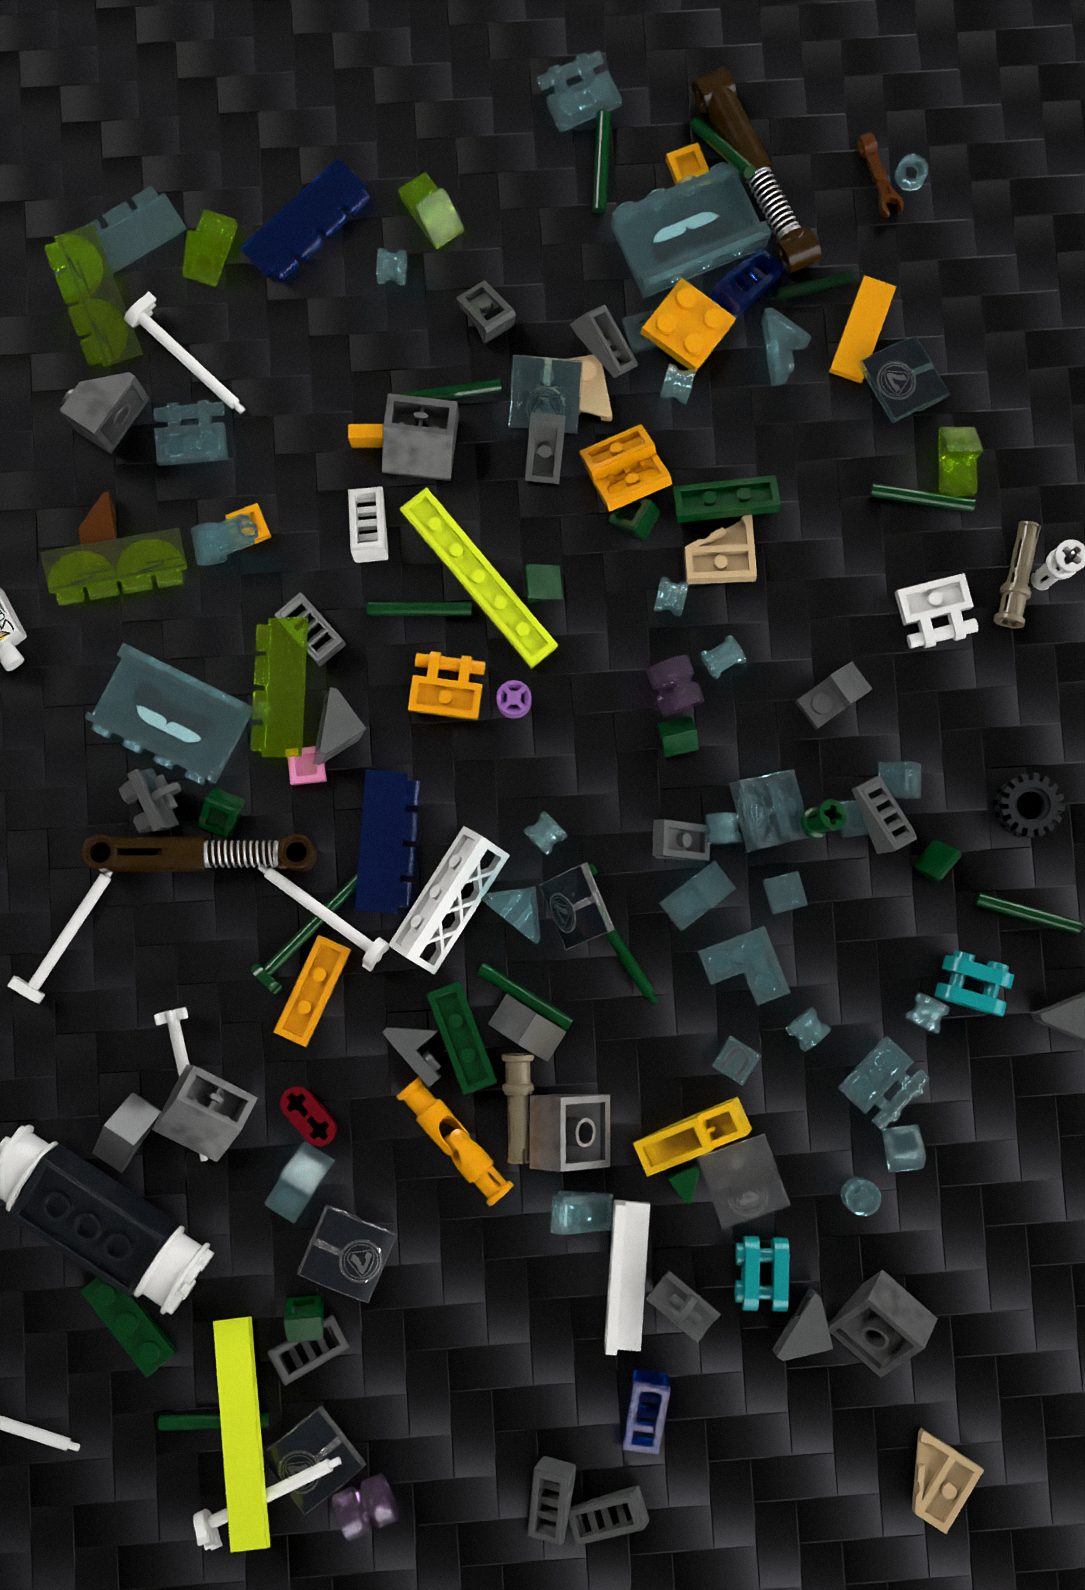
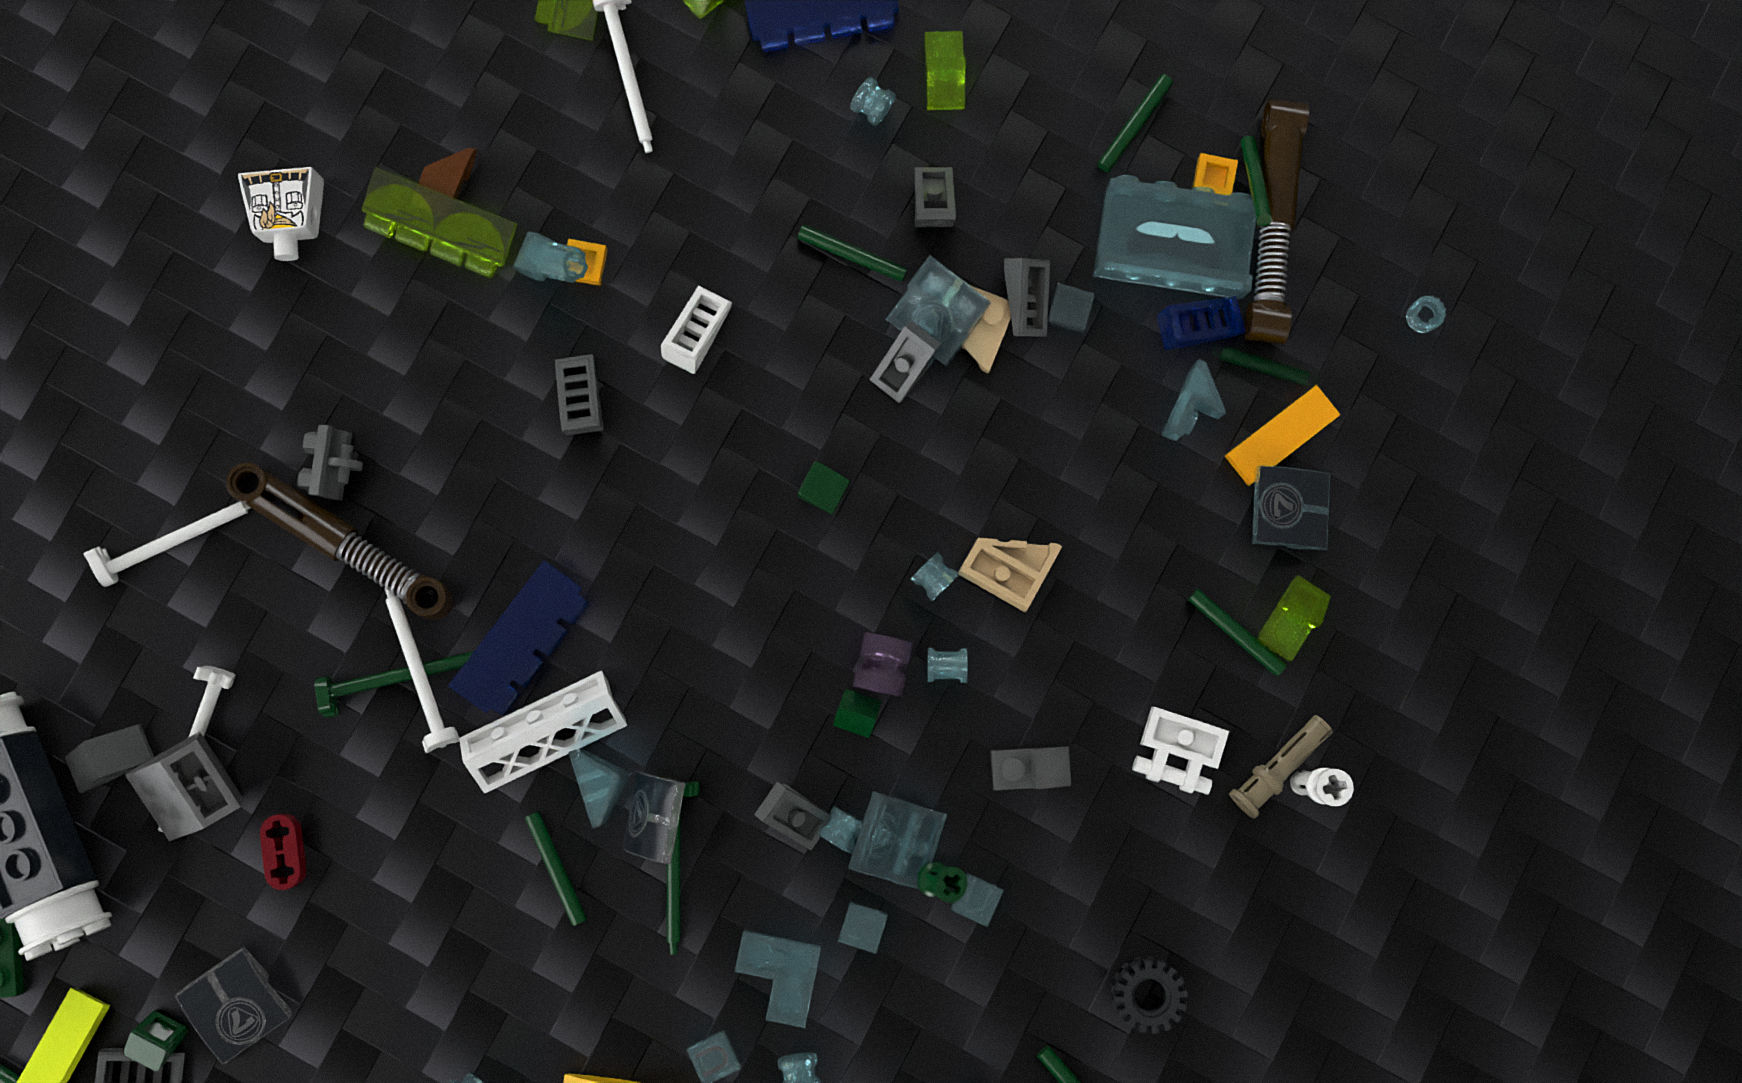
camera: 30 degrees right, 0 degrees up
flat silver slope [59,372,150,454] -> none
clear light blue panel [84,643,254,785] -> none
clear light blue plate [154,399,228,466] -> none
dark green slope [197,788,246,839] -> none
clear neon green windscreen [251,617,308,758] -> none
clear light blue slope [264,1142,335,1224] -> none
light orange tile [273,935,352,1047] -> none
bright pink tile [287,746,327,786] -> none
dark grey slope [313,687,366,765] -> none
light orange tile [348,424,383,448] -> none
dark green bar [367,602,472,616] -> none
flat silver slope [382,393,459,481] -> none
dark grey slope [382,1027,441,1087] -> none
light orange piece [396,1077,514,1207] -> none
neon yellow tile [400,487,558,668] -> none
light orange plate [408,651,486,720] -> none
dark green plate [427,981,497,1095] -> none
dark grey slope [488,994,566,1062] -> none
medium lavender wheel [496,680,532,719] -> none
dark tan pin [502,1053,534,1164] -> none
clear light blue wheel [523,811,568,856] -> none
flat silver slope [529,1094,610,1172] -> none
clear light blue plate [537,51,622,132] -> none
light orange slope [579,424,672,512] -> none
dark green slope [608,497,660,540] -> none
light orange plate [640,278,736,374] -> none
clear light blue slope [659,860,736,931] -> none
clear light blue wheel [660,363,696,404] -> none
dark green plate [672,475,781,523] -> none
dark grey slope [852,776,917,854] -> none
reddish brown piece [857,132,904,219] -> none
clear light blue slope [879,761,921,799] -> none
dark green slope [913,840,962,882] -> none

